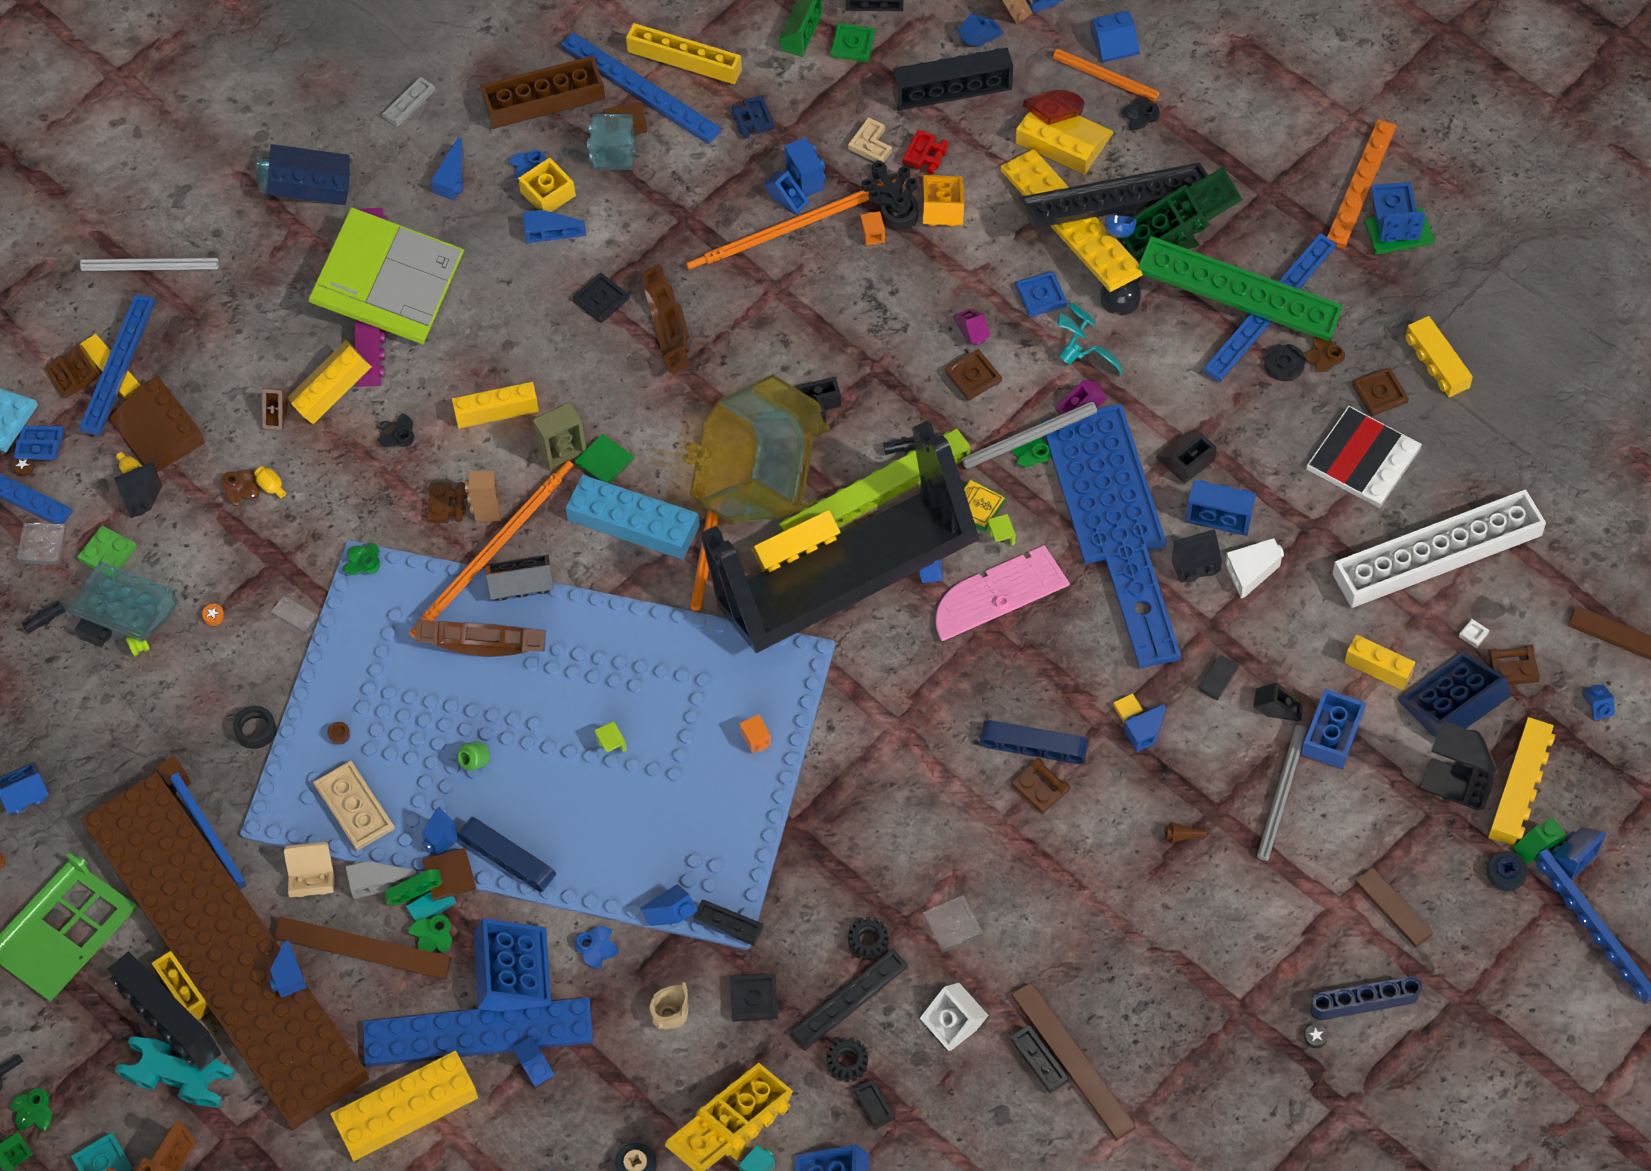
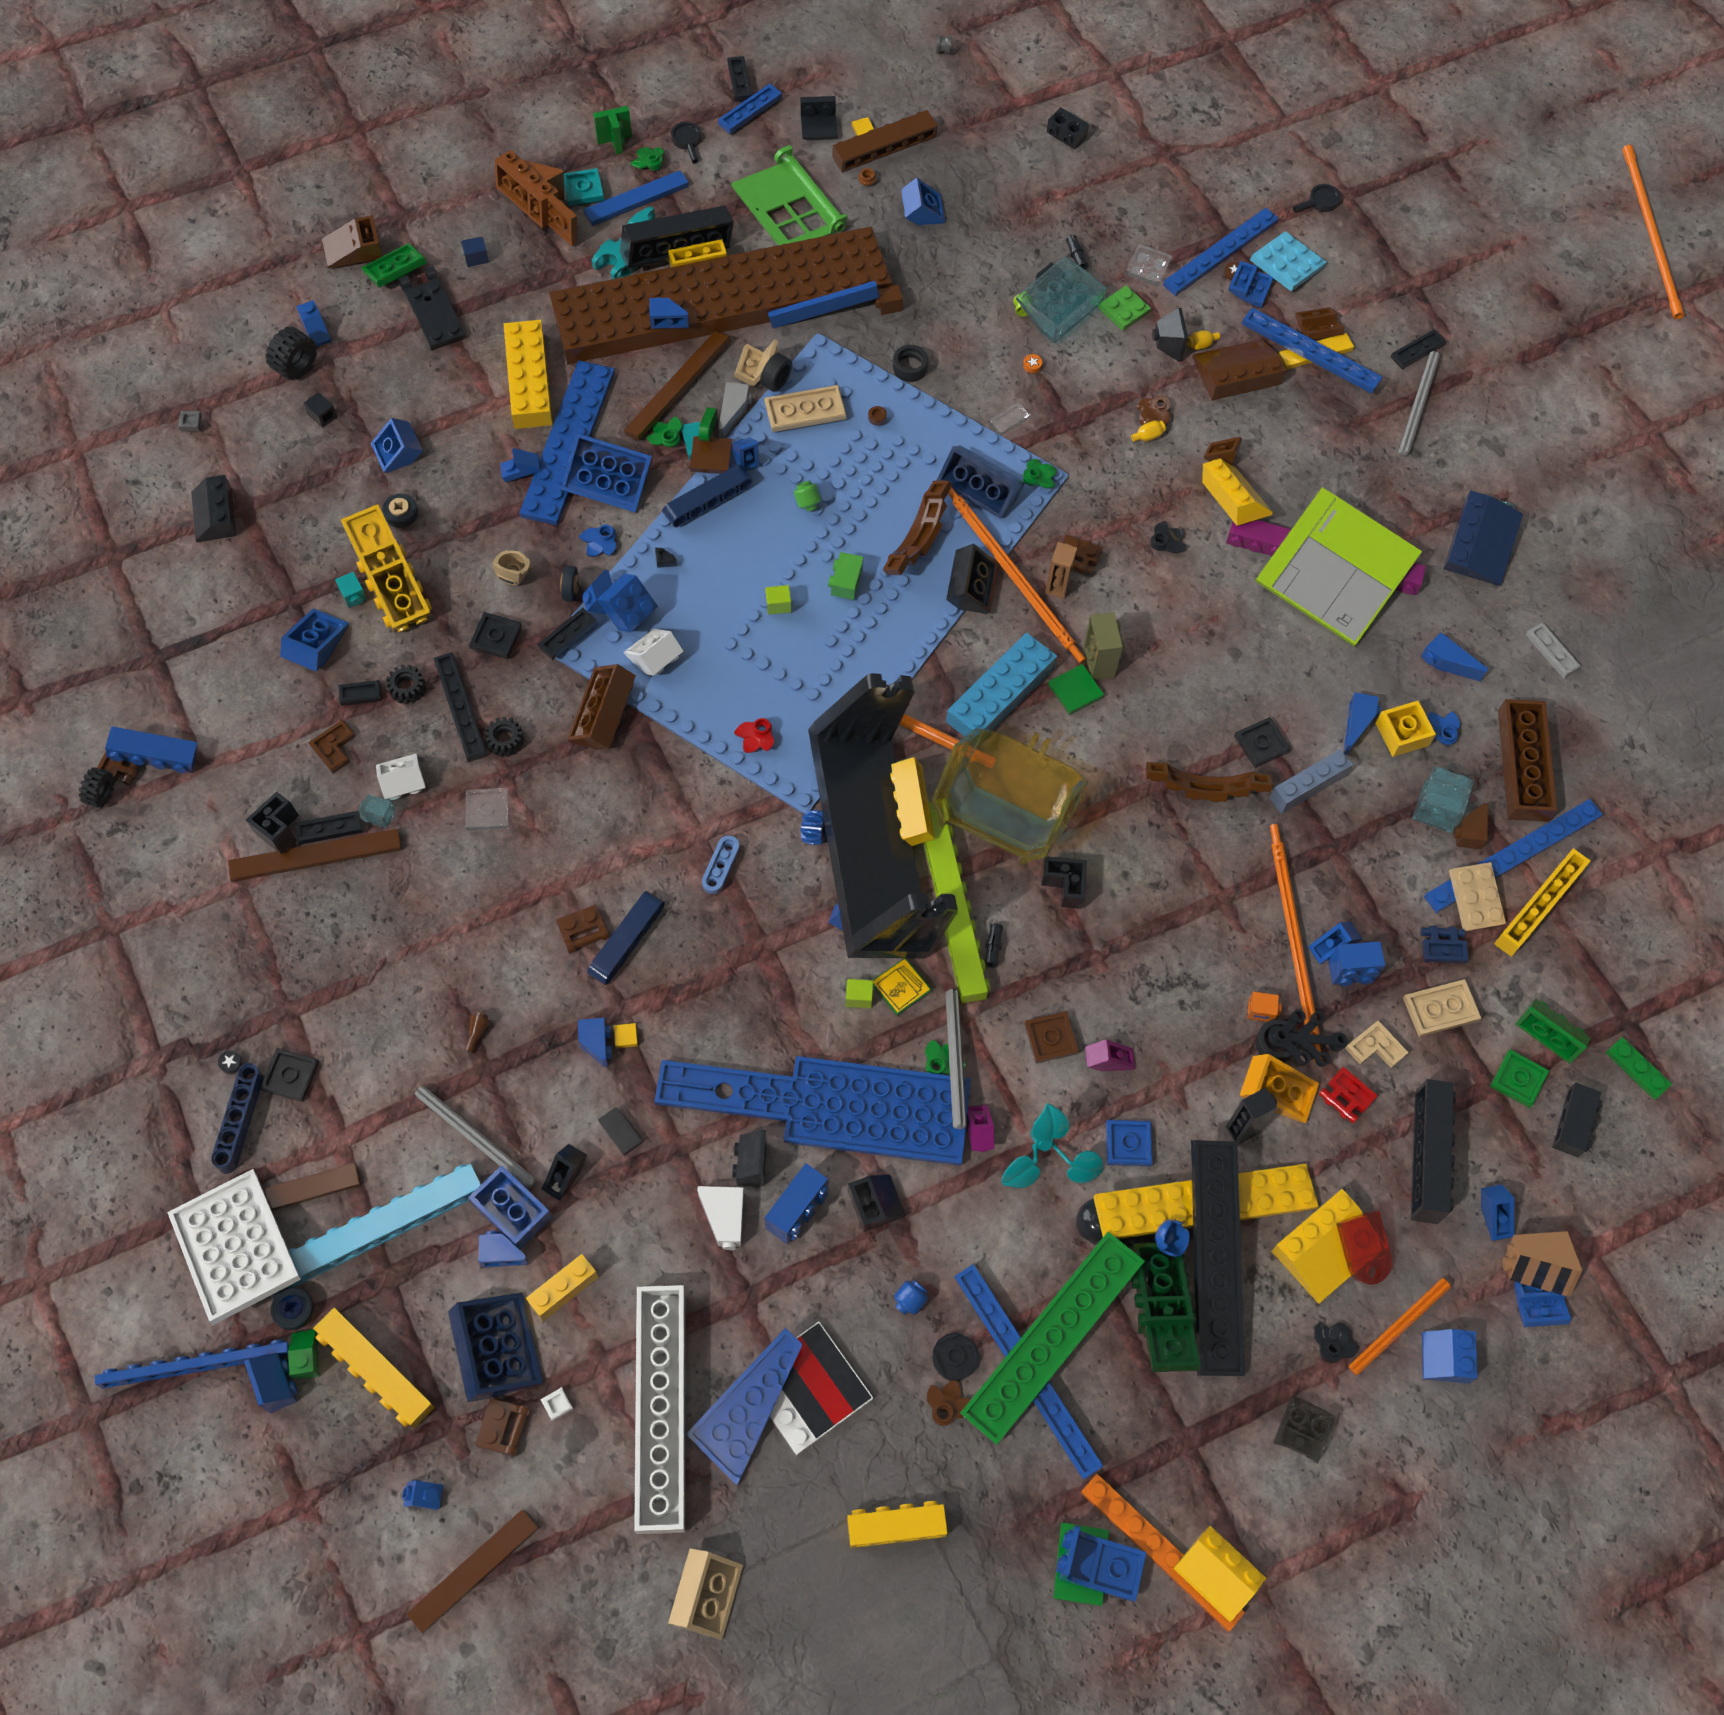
camera: 105 degrees right, 5 degrees up
yellow brick [452,382,539,429] -> none
orange brick [739,714,771,753] -> none
bright pink door [935,545,1070,641] -> none
reddish brown tile [1352,367,1409,417] -> none
black windscreen [1420,721,1497,810] -> none
none -> white plate [167,1169,301,1325]
none -> black brick [246,791,299,854]
none -> black tile [260,1048,319,1102]
none -> medium azure brick [270,1164,481,1298]
none -> reddish brown tile [308,720,356,774]
none -> clear light blue brick [359,794,395,828]
none -> slope [479,1231,528,1268]
none -> black wheel [560,566,580,602]
none -> reddish brown slope [567,664,636,750]
none -> blue tile [583,170,689,226]
none -> blue brick [597,574,658,632]
none -> white slope [624,629,683,676]
none -> black tile [655,547,677,568]
none -> tan slope [668,1548,743,1640]
none -> blue wing [686,1328,803,1485]
none -> medium blue plate [702,836,739,894]
none -> red plate [734,718,774,753]
none -> black tyre [760,353,792,392]
none -> blue gear [800,810,826,845]
none -> bright green brick [828,552,864,600]
none -> blue head [894,1280,928,1315]
none -> dark blue slope [936,445,1025,519]
none -> yellow slope [1173,1526,1266,1622]
none -> black brick [1226,1088,1278,1146]
none -> sand blue brick [1269,749,1353,814]
none -> clear smoke slope [1273,1396,1336,1464]
none -> black tile [1391,329,1446,369]
none -> tan plate [1403,979,1481,1037]
none -> tan plate [1449,862,1506,932]

